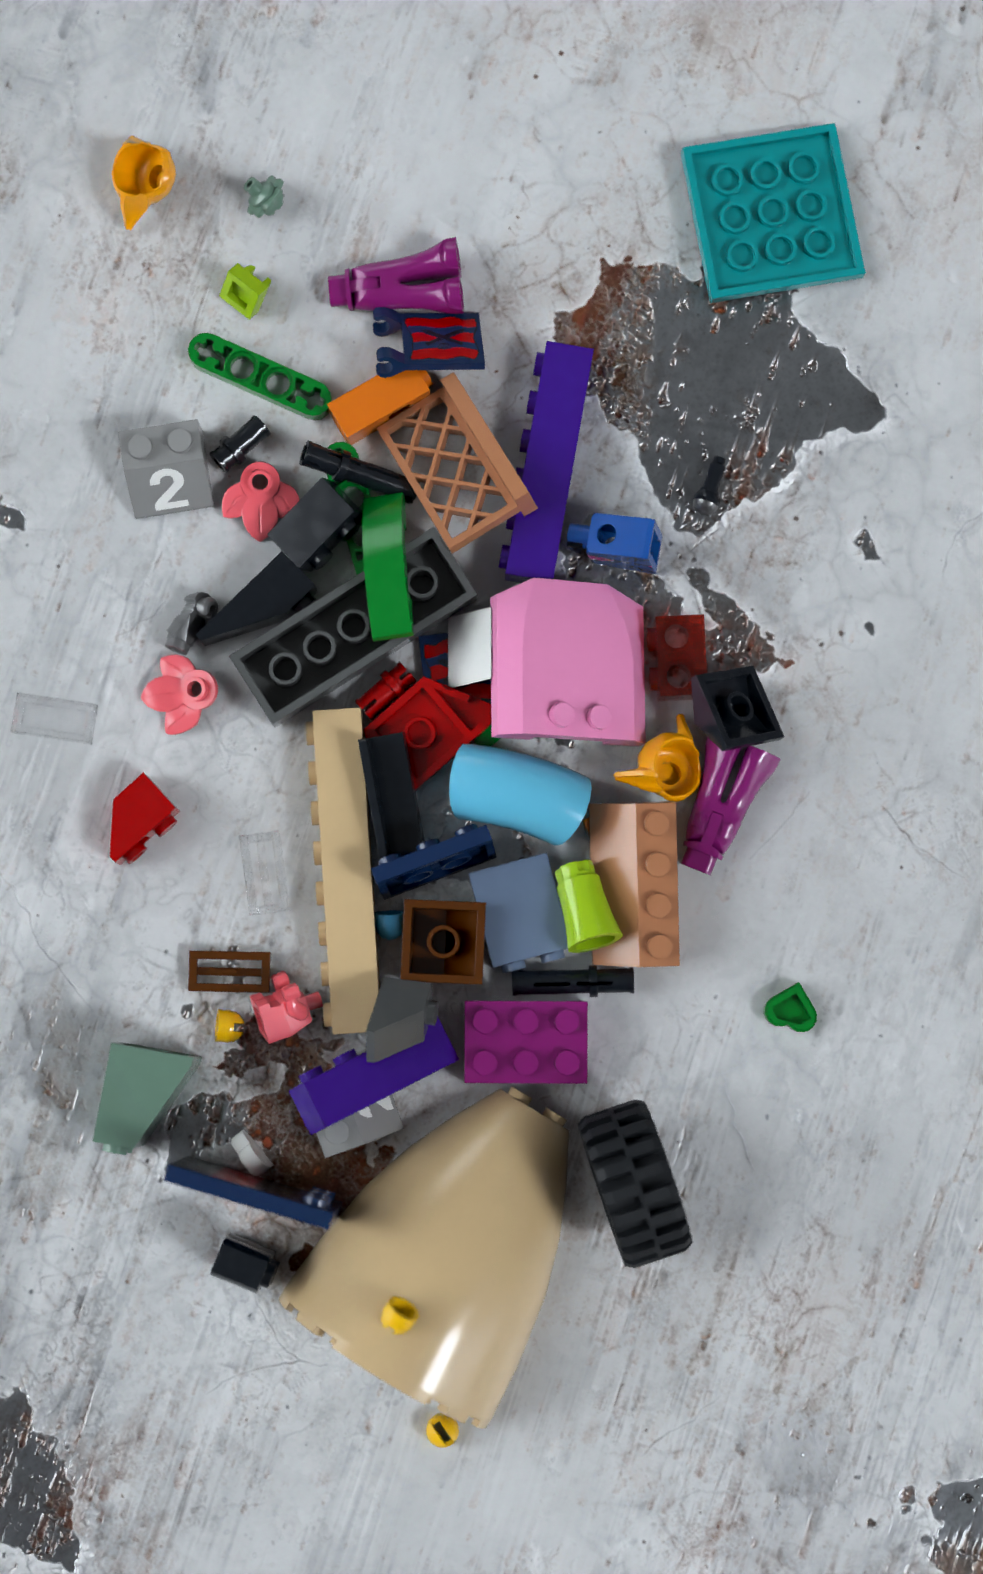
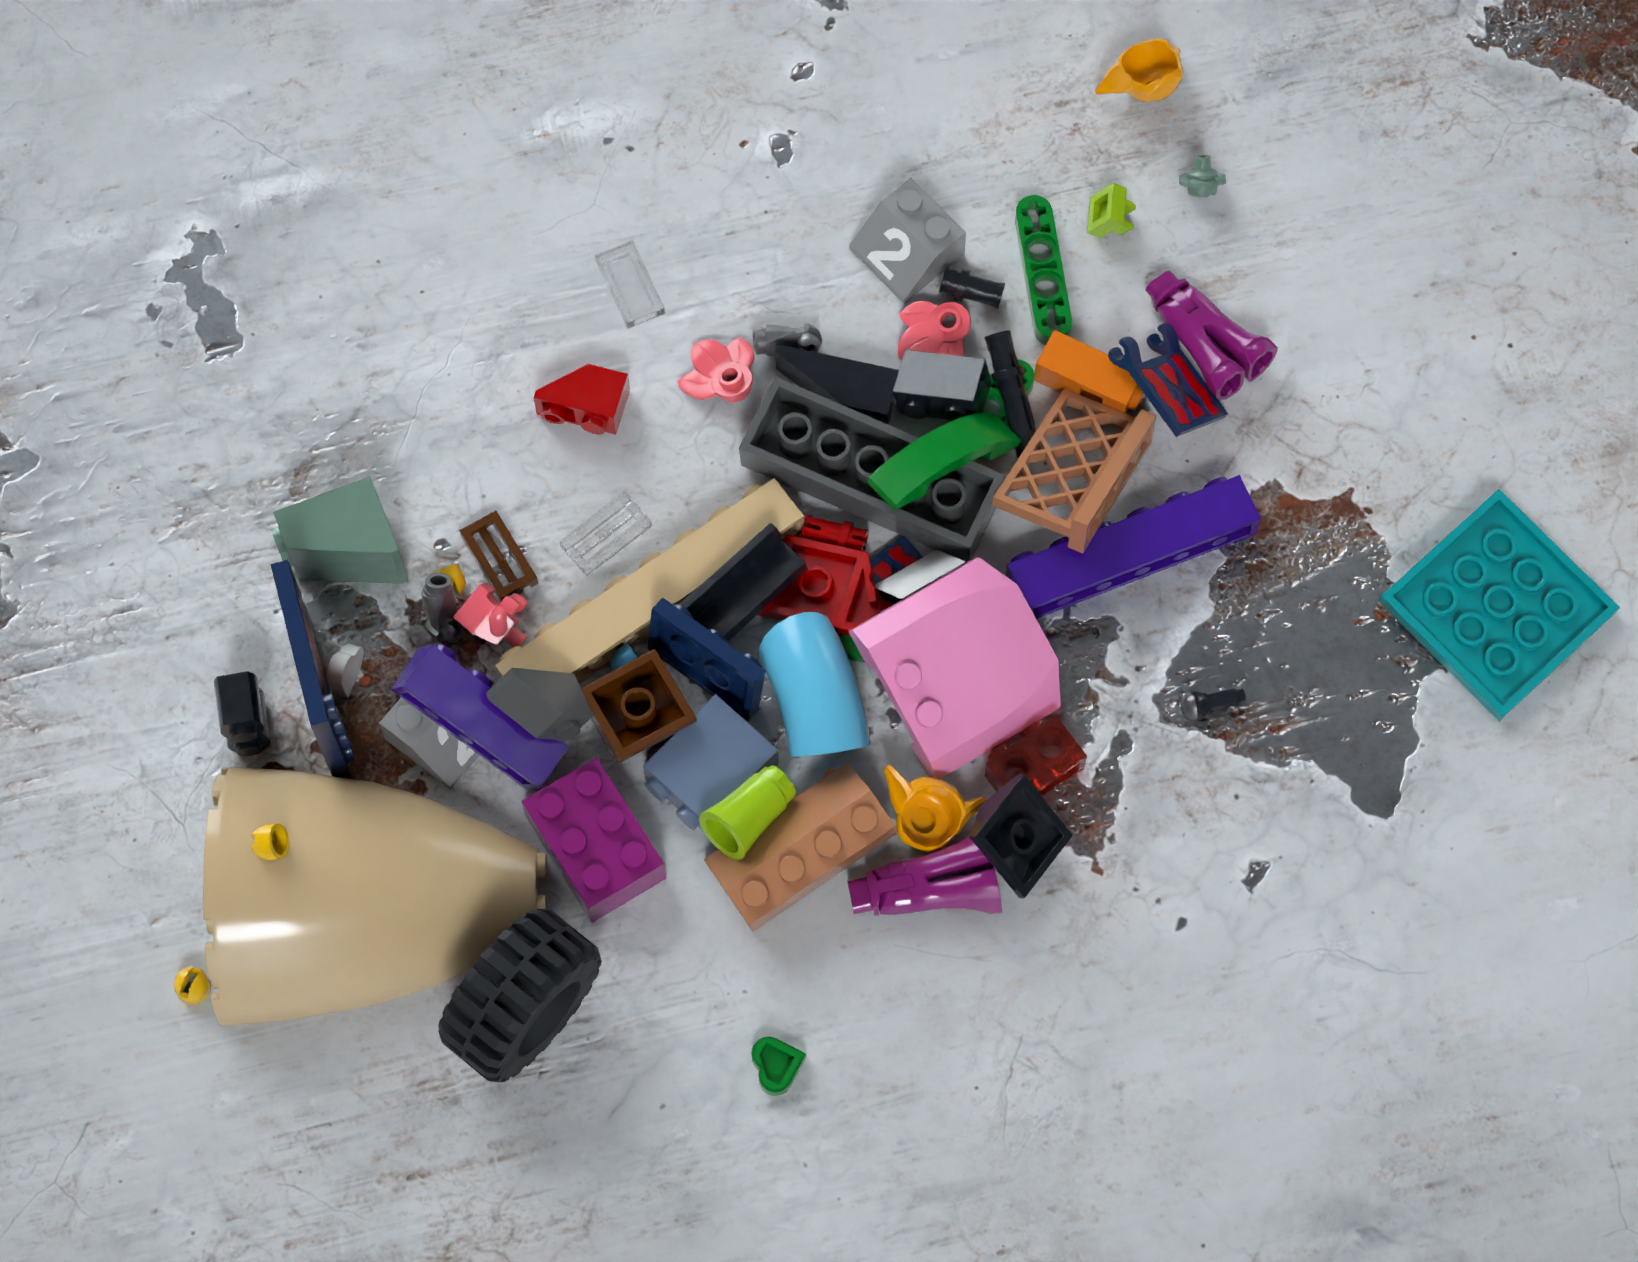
camera: 60 degrees right, 15 degrees down
black pin [512,965,634,997] -> none
blue torso [567,513,663,574] -> none
none -> flat silver arm [421,573,464,643]

